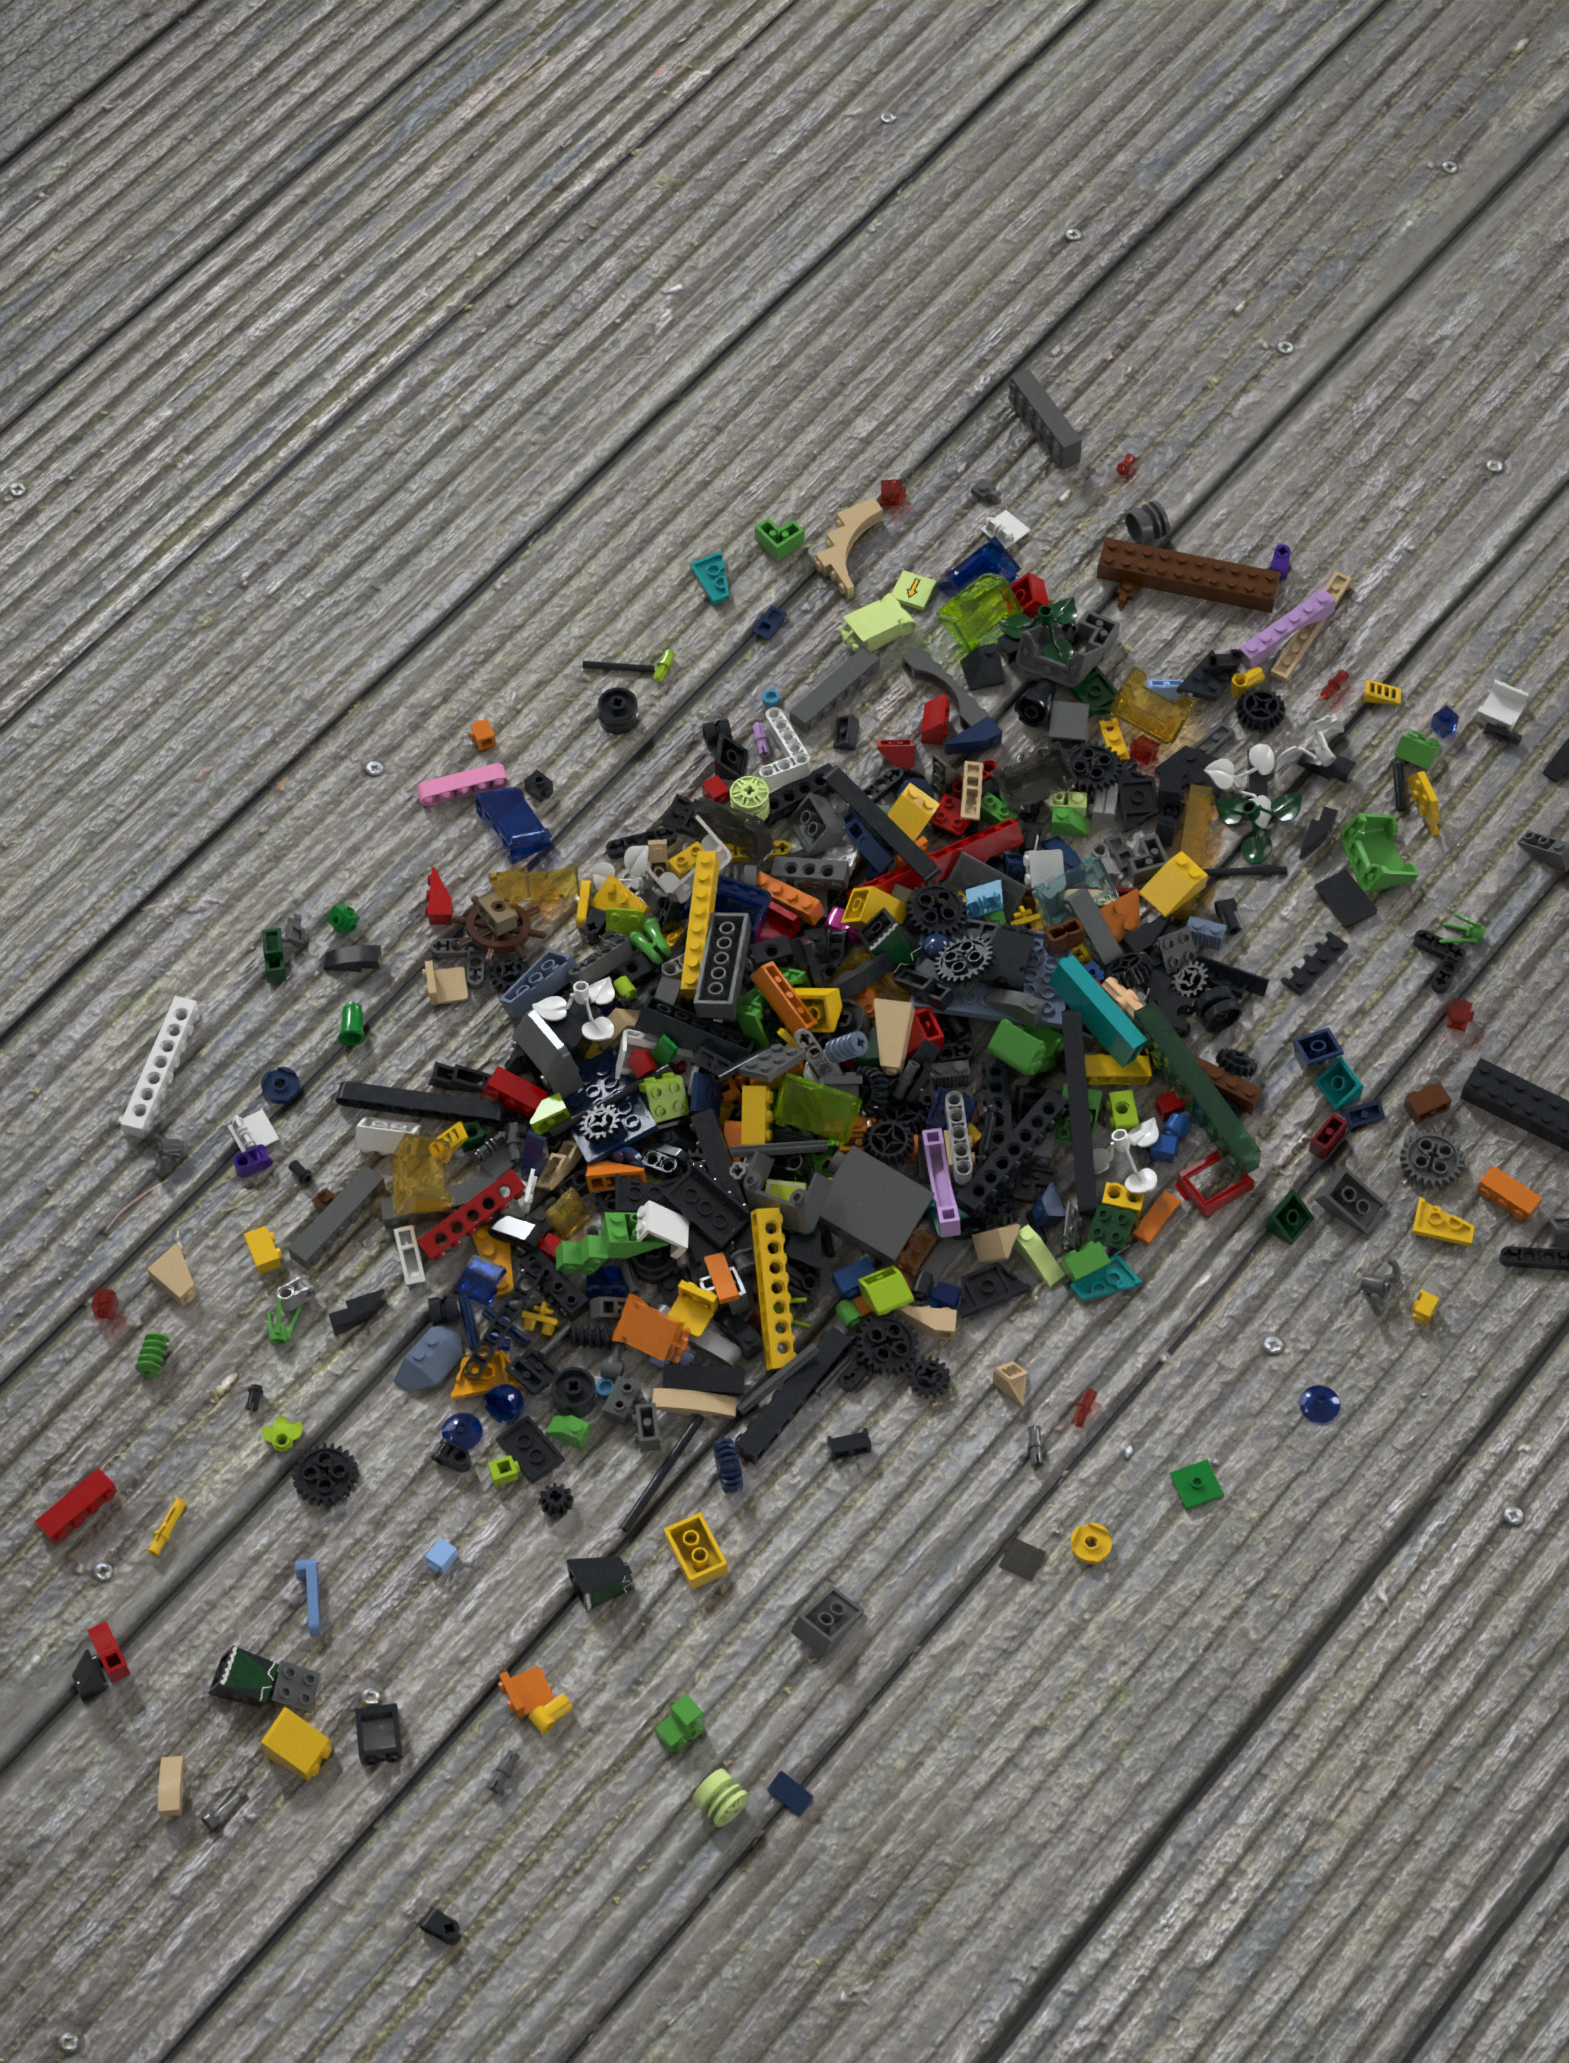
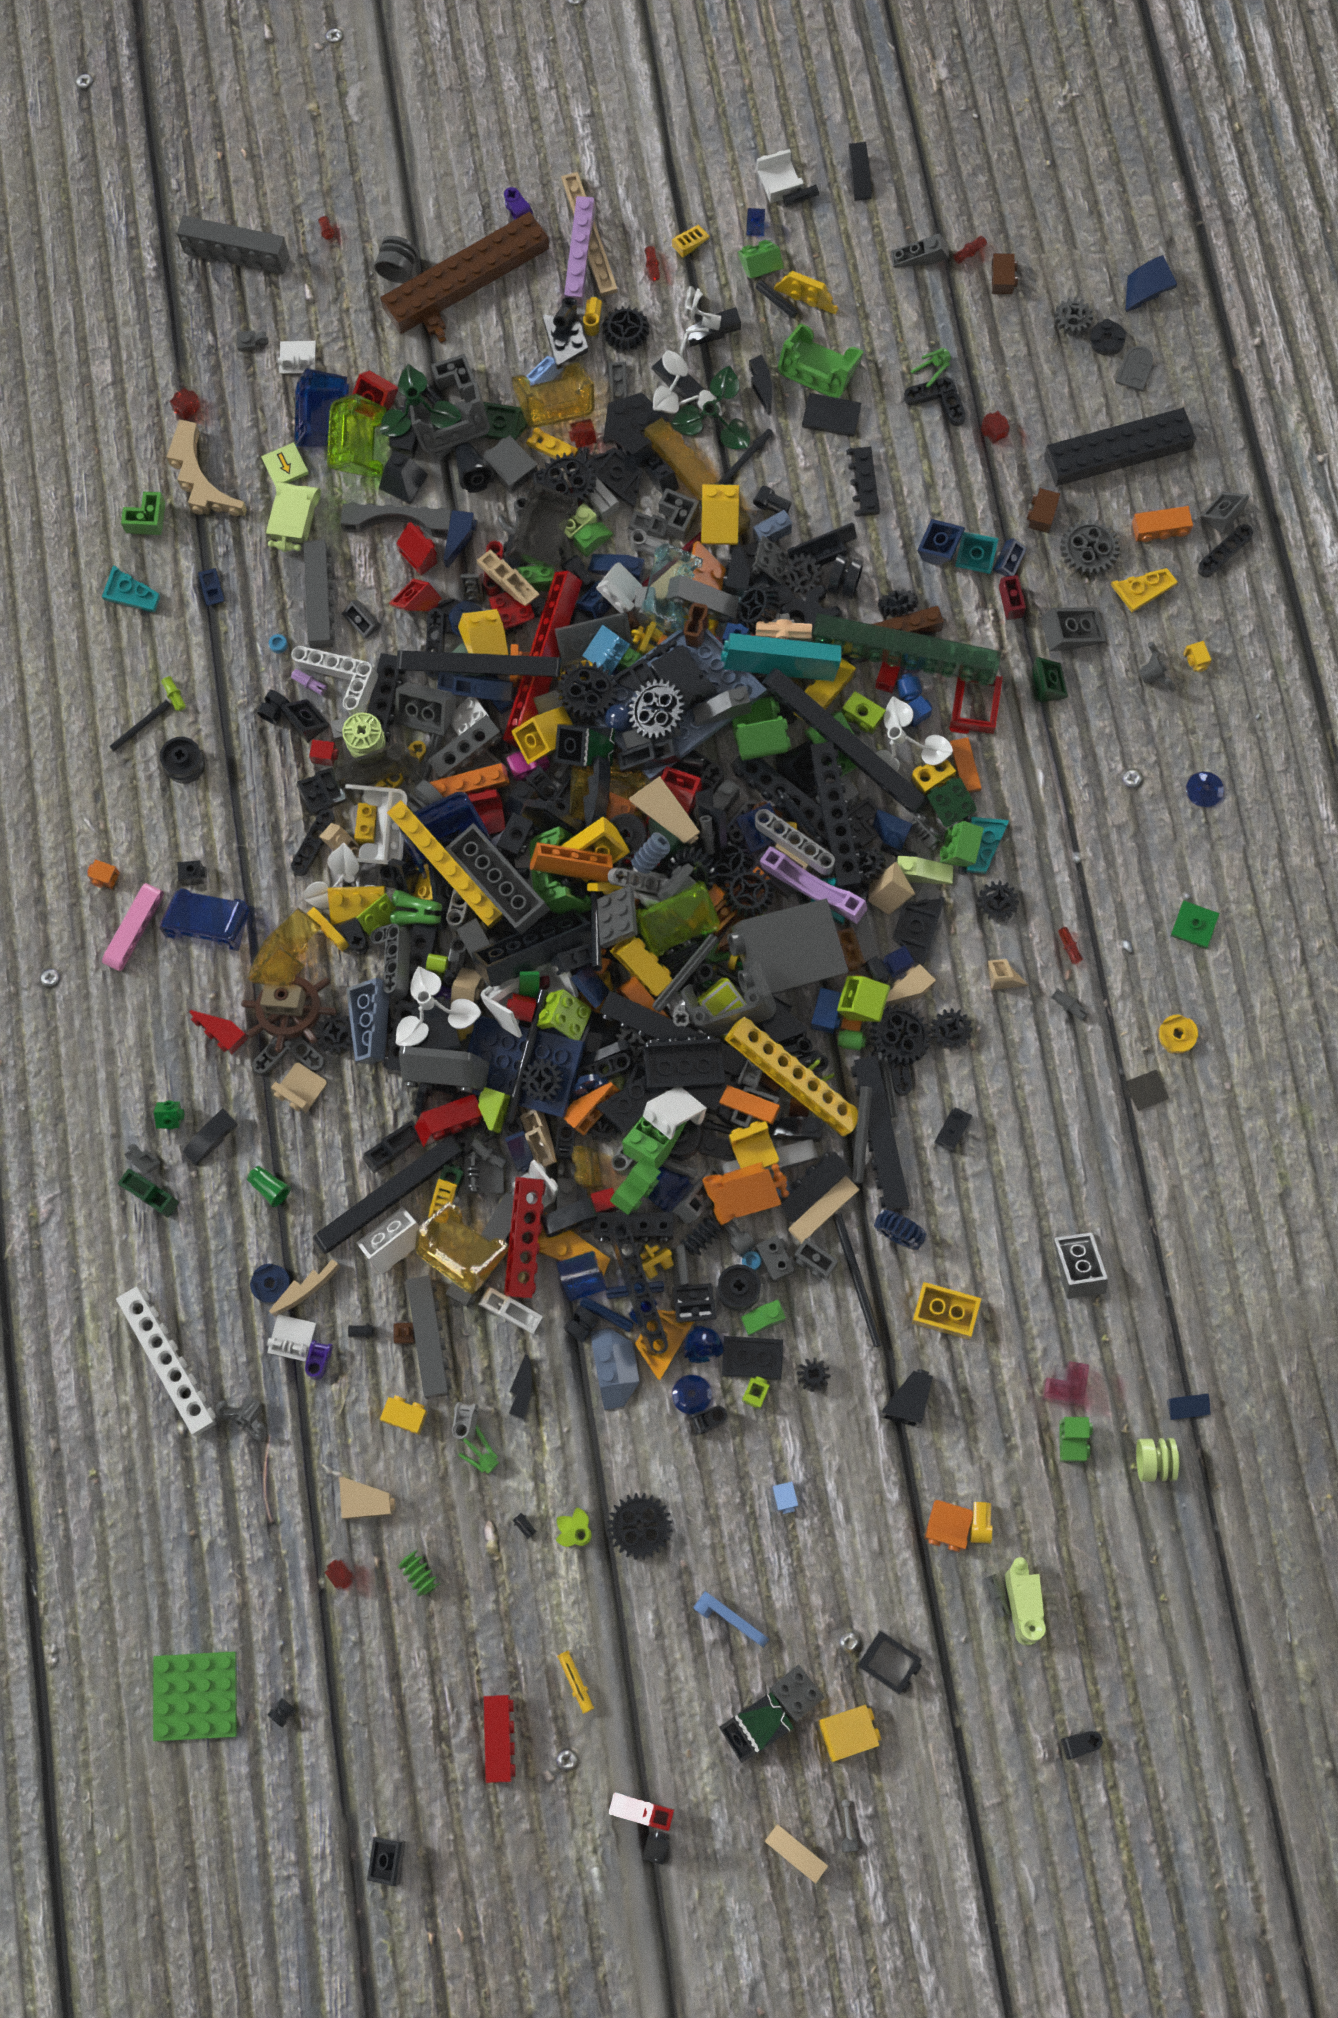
camera: 45 degrees left, 15 degrees up
none -> tan slope [269,1259,341,1317]
none -> black gear [977,880,1019,922]
none -> yellowish green piece [1005,1557,1046,1646]
none -> clear pink brick [1041,1361,1089,1407]

